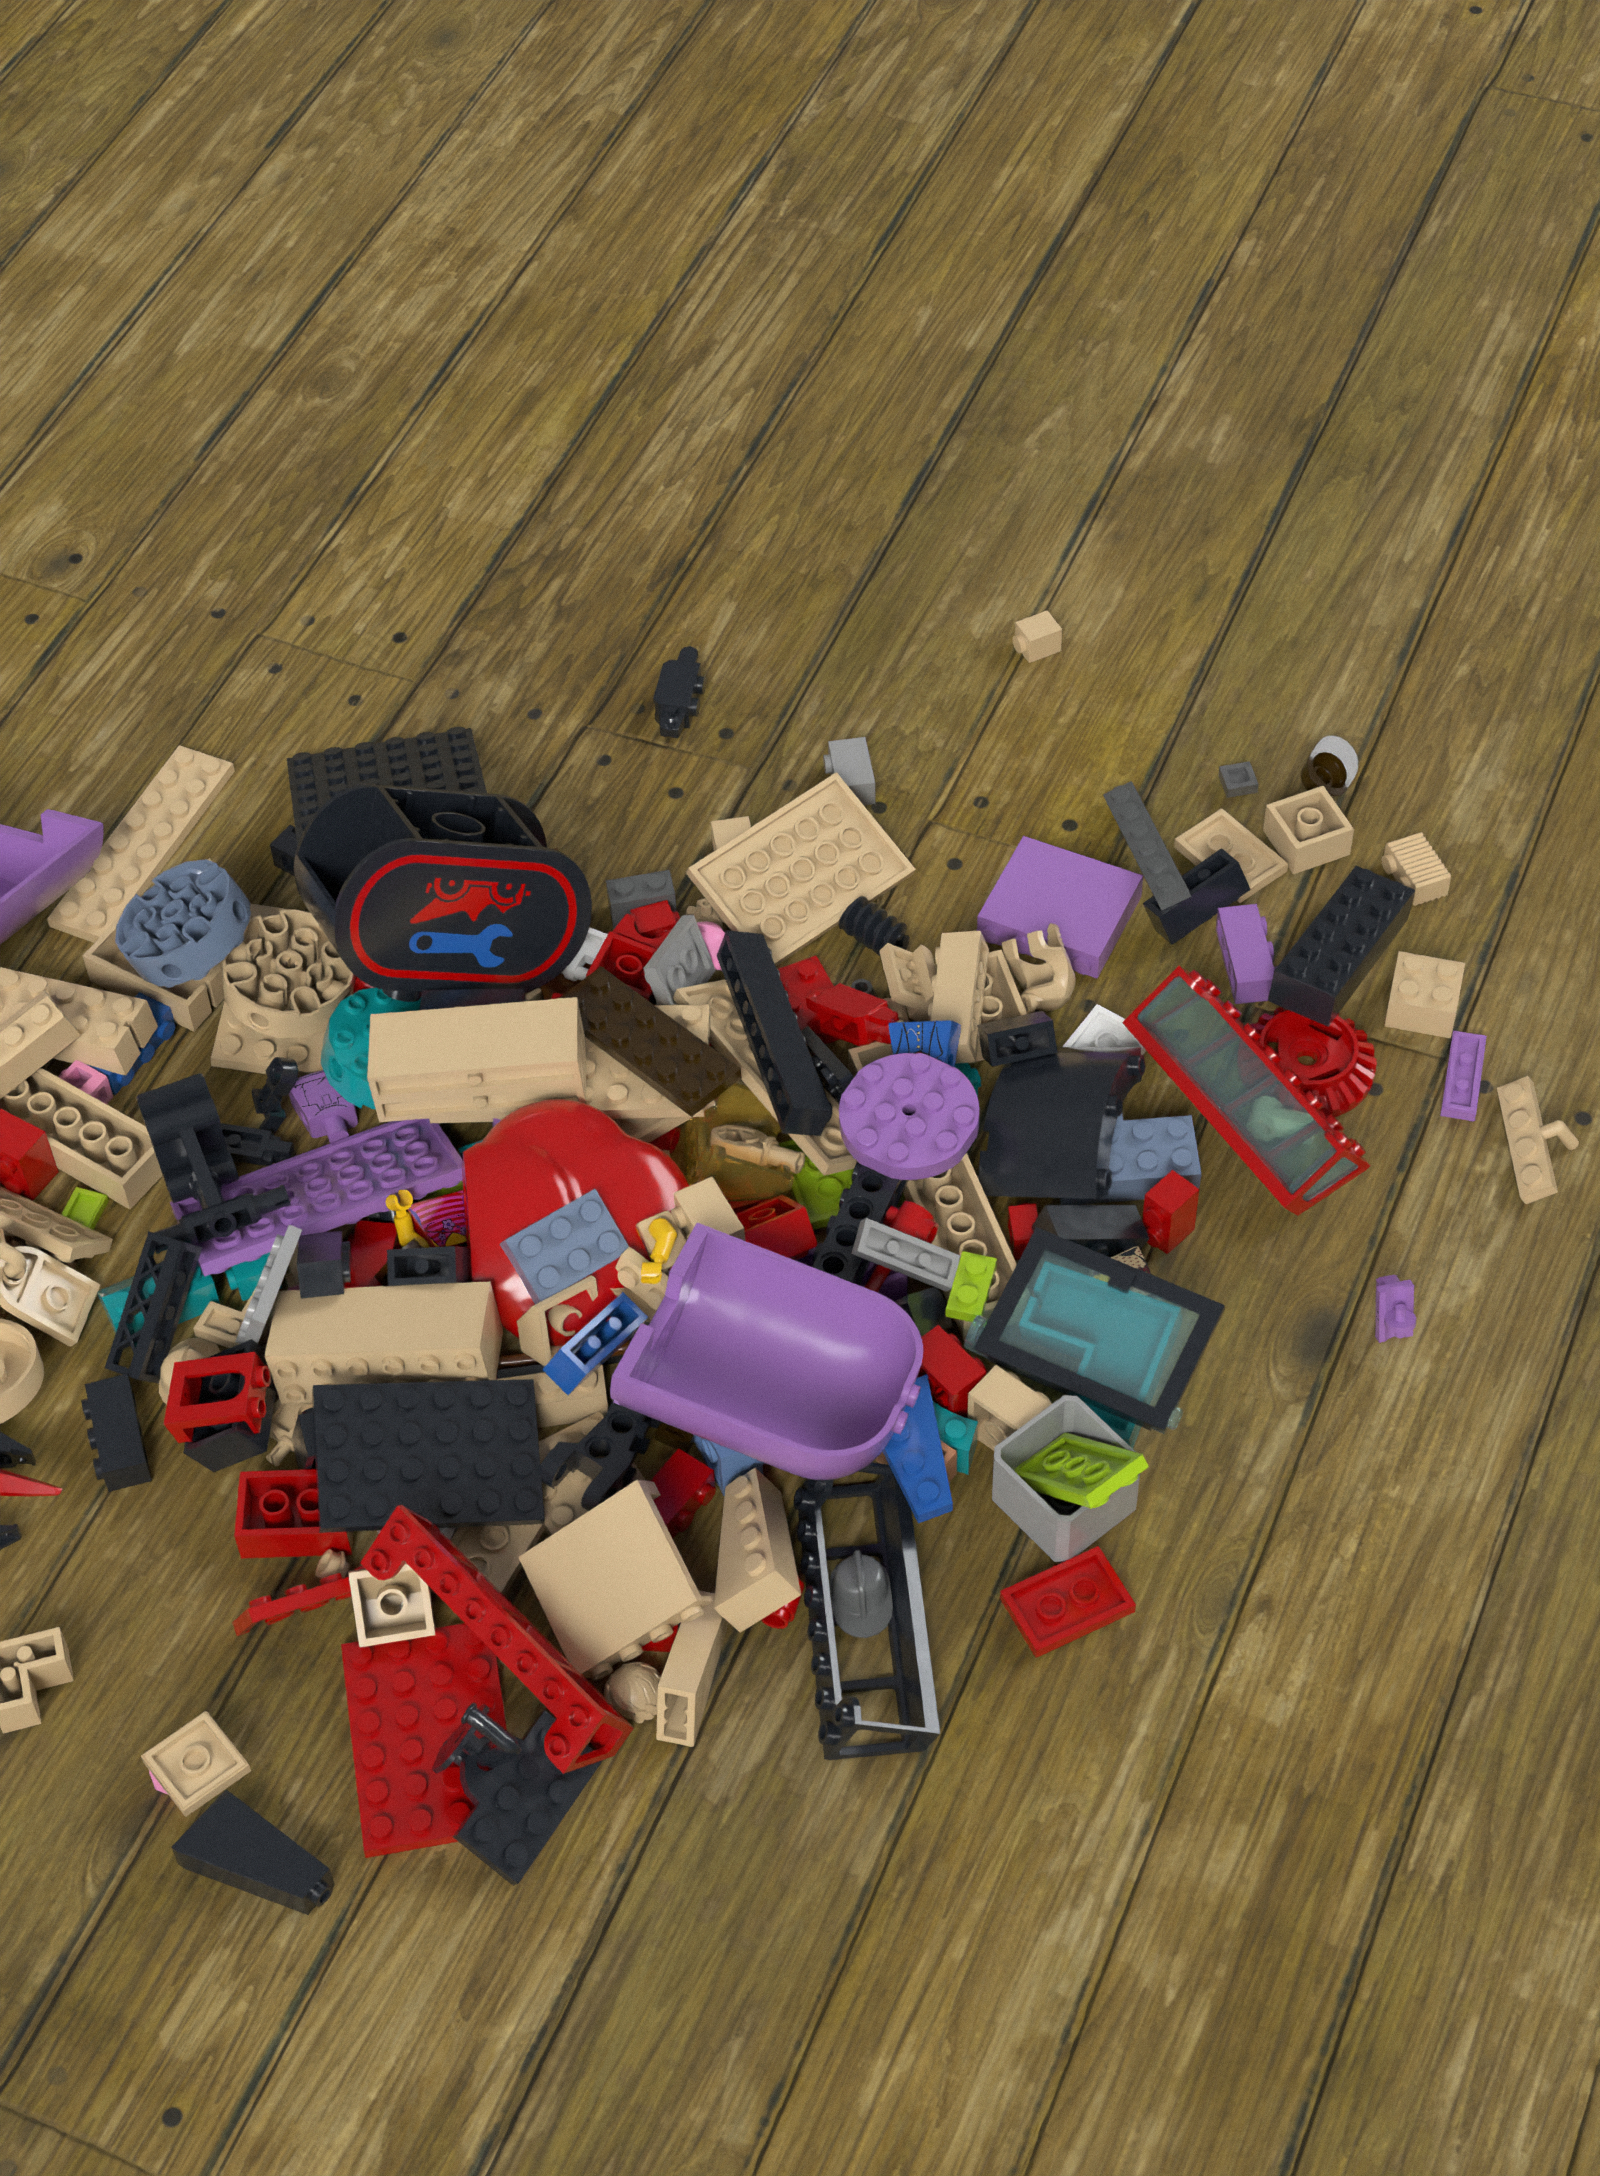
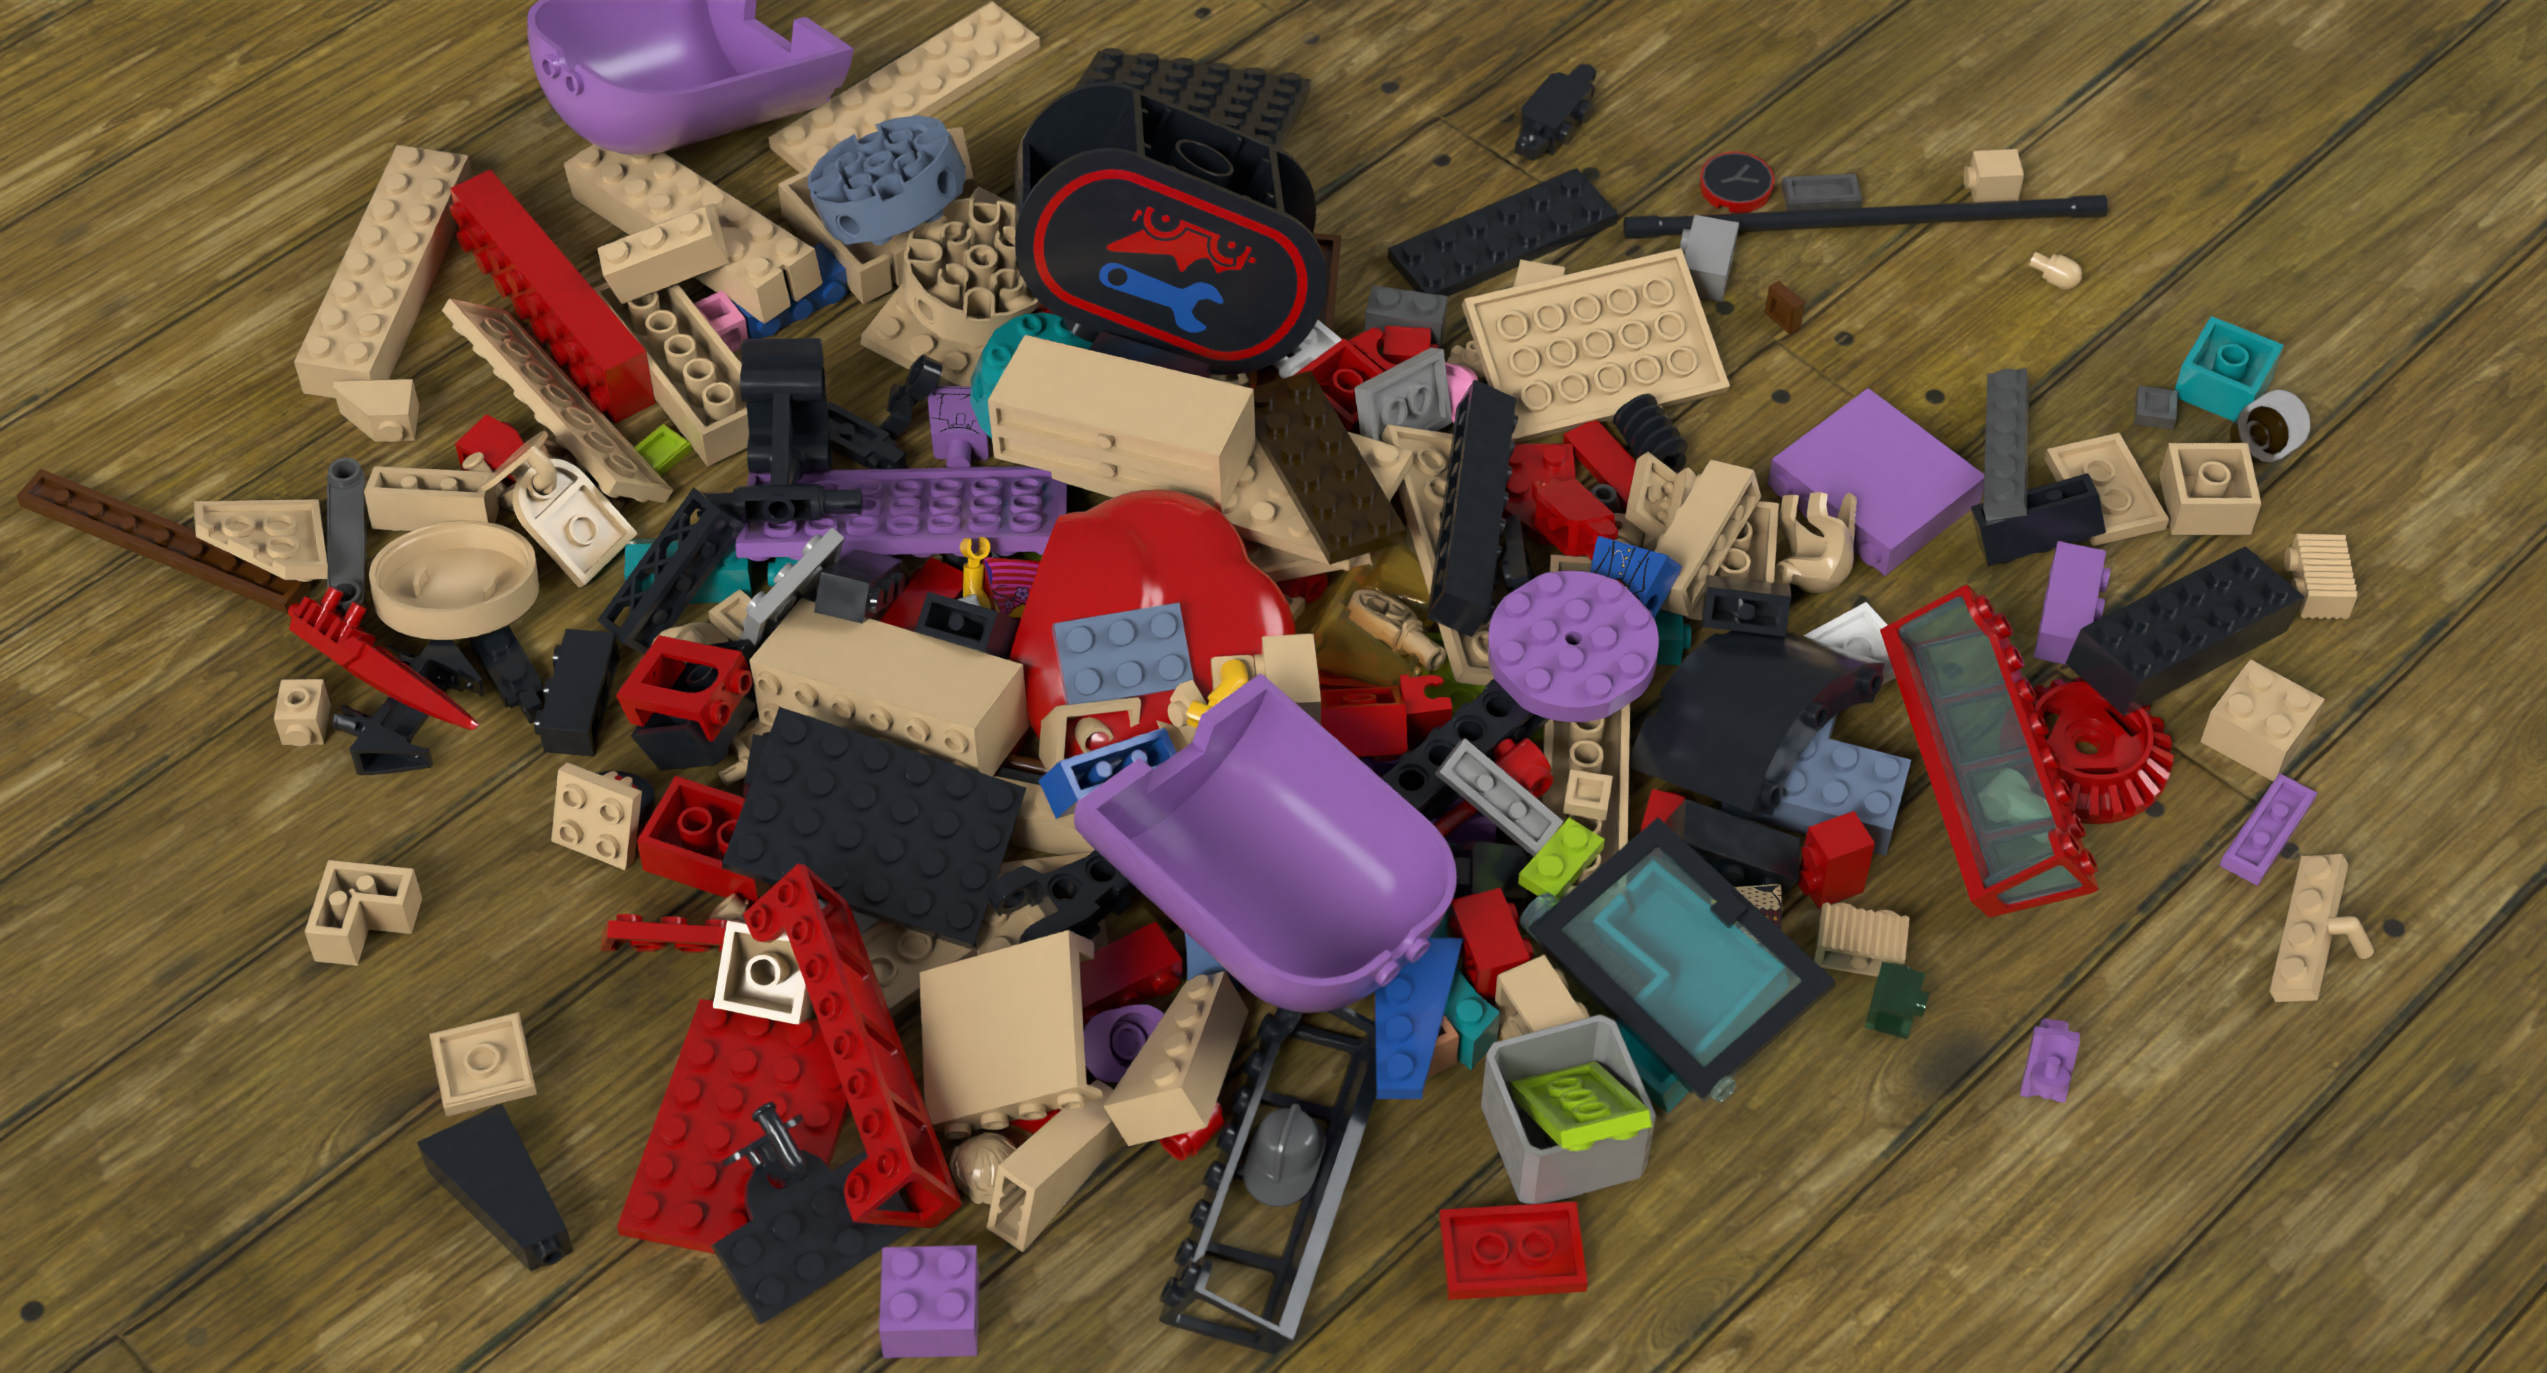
camera: 20 degrees right, 0 degrees up
none -> black hinge [471,625,544,724]
none -> tan plate [551,762,655,870]
none -> medium lavender brick [879,1245,979,1358]
none -> medium lavender piece [1083,1005,1164,1082]
none -> black plate [1388,168,1618,297]
none -> red hinge [1399,674,1452,743]
none -> red tile [1563,420,1636,512]
none -> tan plate [1563,769,1613,820]
none -> black piece [1623,194,2108,239]
none -> black tile [1699,151,1774,213]
none -> reddish brown tile [1765,281,1805,335]
none -> flat silver tile [1781,174,1862,211]
none -> tan brick [1814,902,1910,980]
none -> clear green brick [1865,962,1929,1039]
none -> tan cylinder [2029,252,2082,290]
none -> teal brick [2175,316,2284,421]

